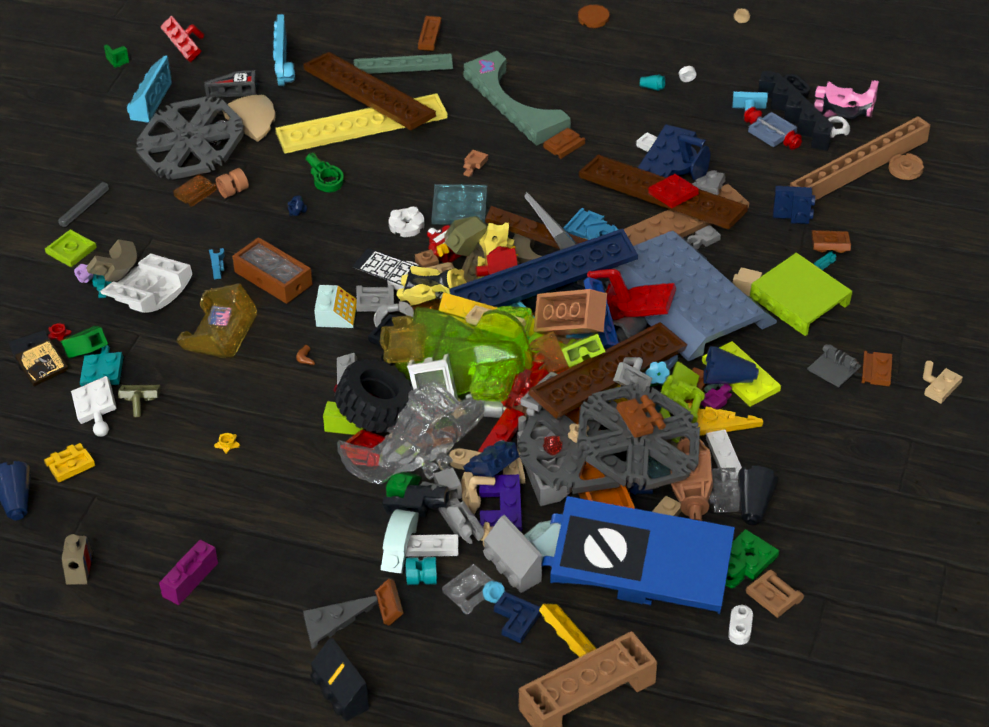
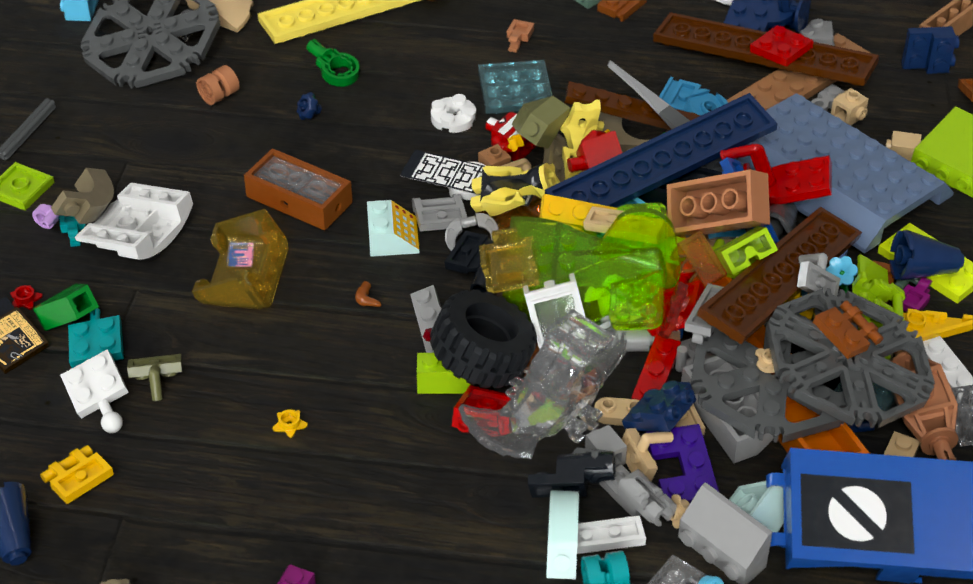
camera: 10 degrees left, 0 degrees up
clear orange plate [173,174,217,207] -> none
dark azure plate [209,248,225,279] -> none
green slope [386,471,421,498] -> none
clear red plate [542,435,563,455] -> none
none -> tan brick [830,88,869,126]

